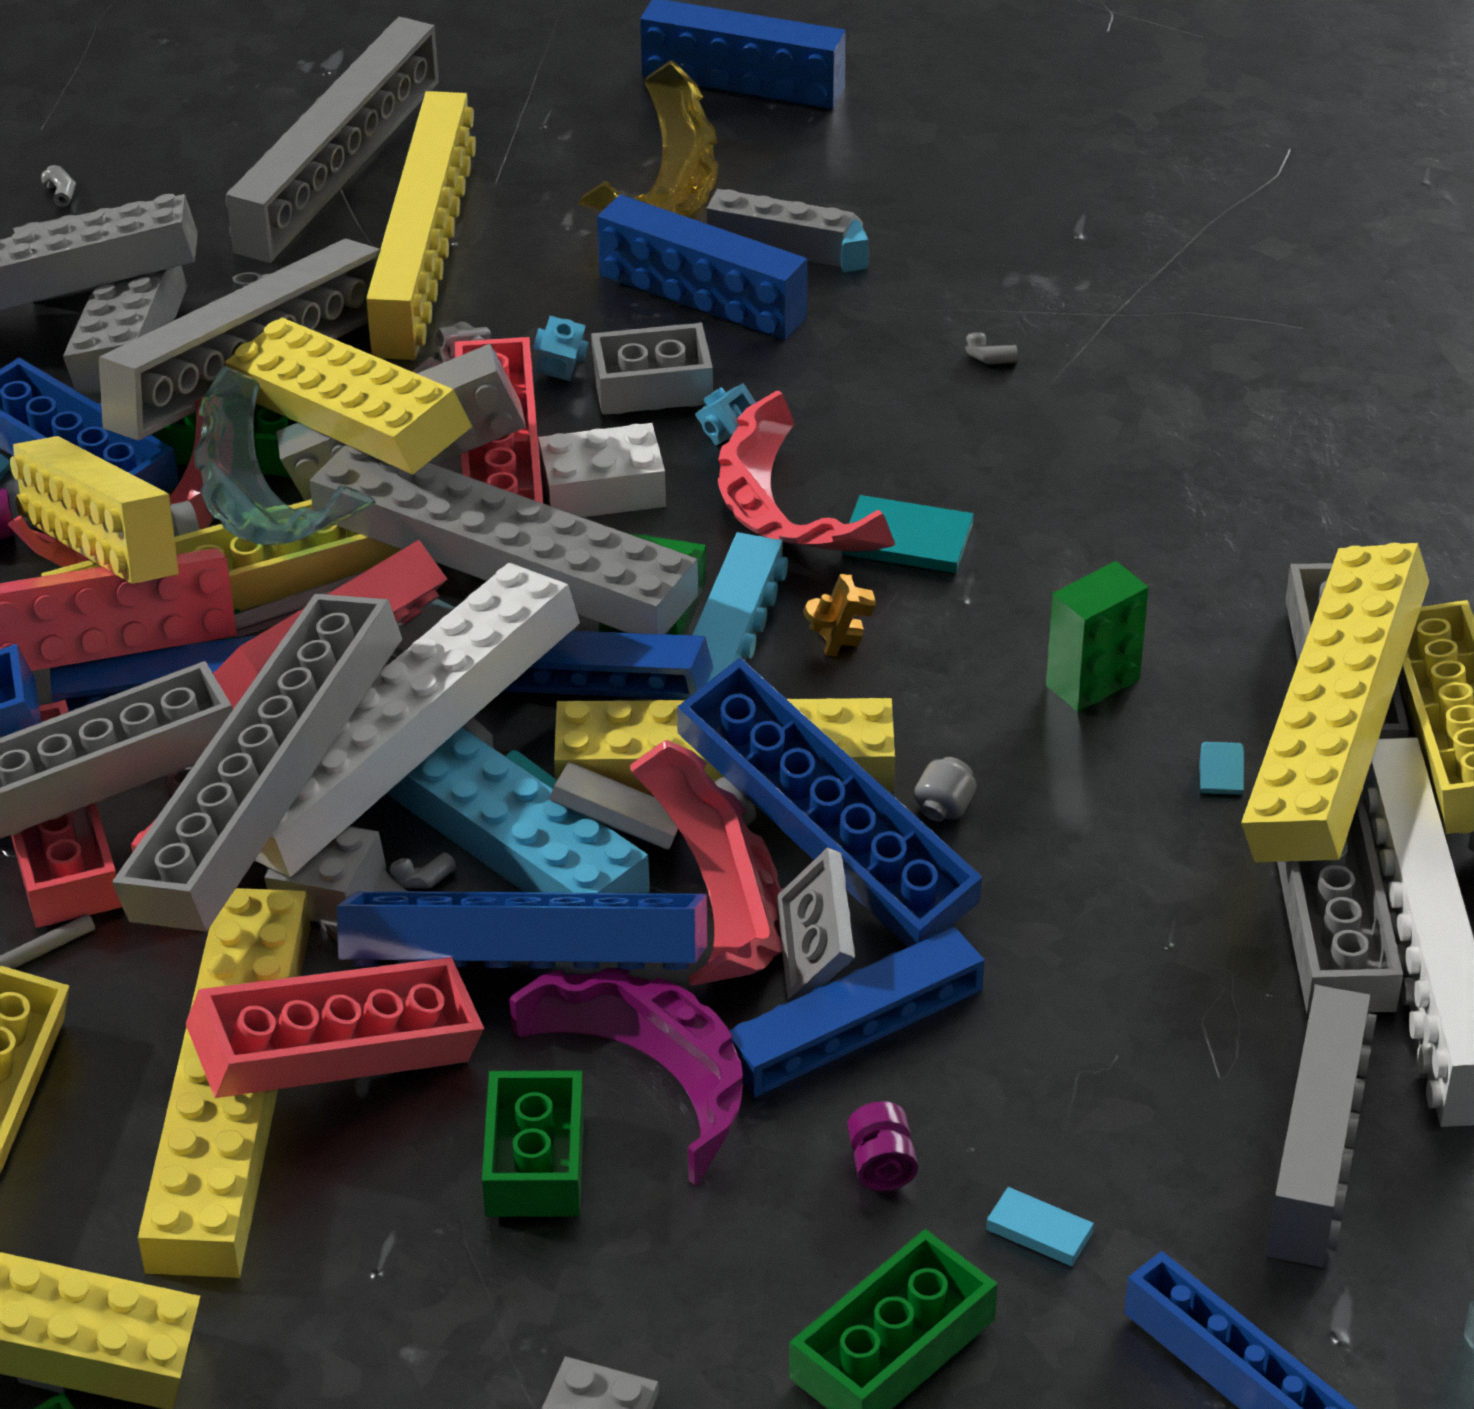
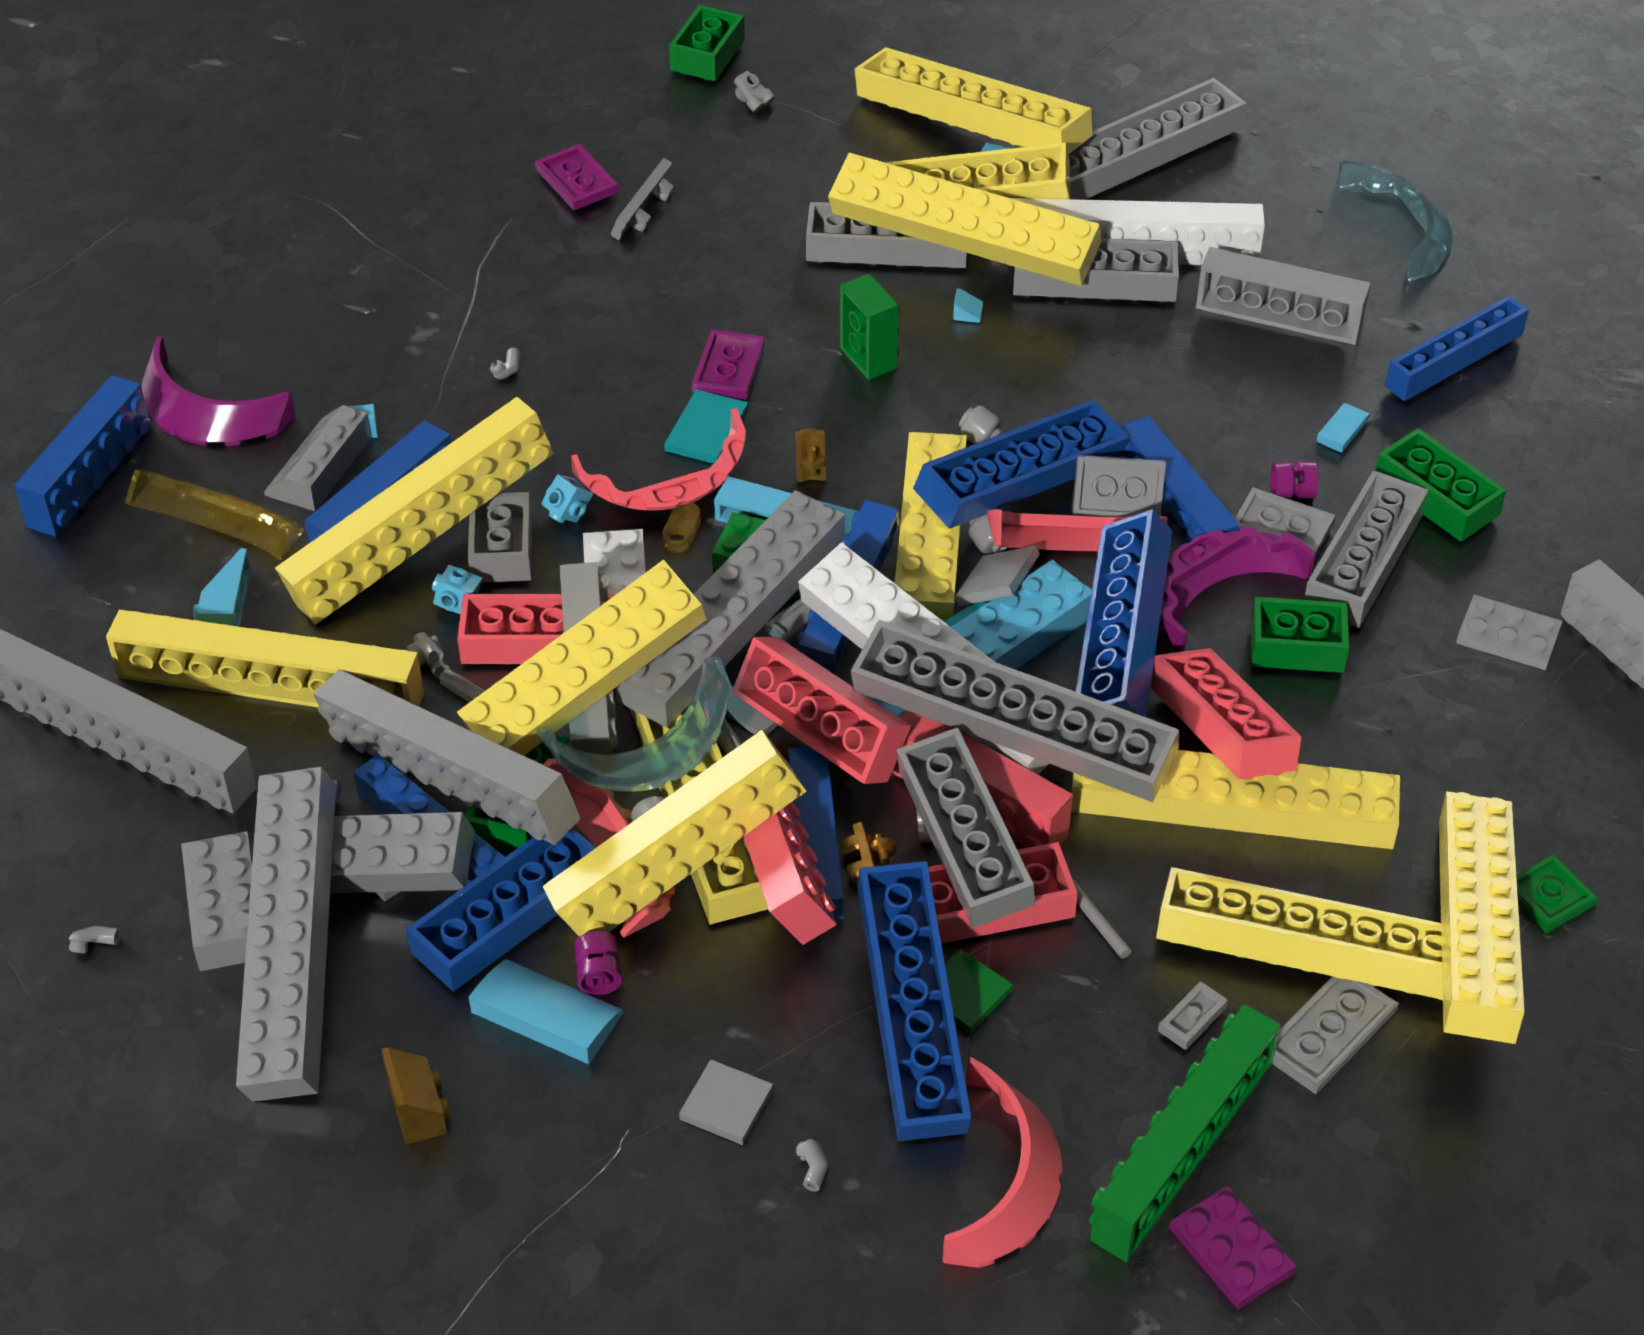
camera: 85 degrees left, 5 degrees up
none -> magenta windscreen [142,336,295,446]
none -> medium azure slope [193,548,251,627]
none -> light yellow brick [275,397,554,625]
none -> magenta plate [535,144,619,210]
none -> light grey hinge [610,158,674,240]
none -> clear yellow piece [663,503,701,553]
none -> magenta plate [692,329,765,400]
none -> light grey plate [1235,487,1335,558]
none -> light grey brick [1304,470,1429,628]

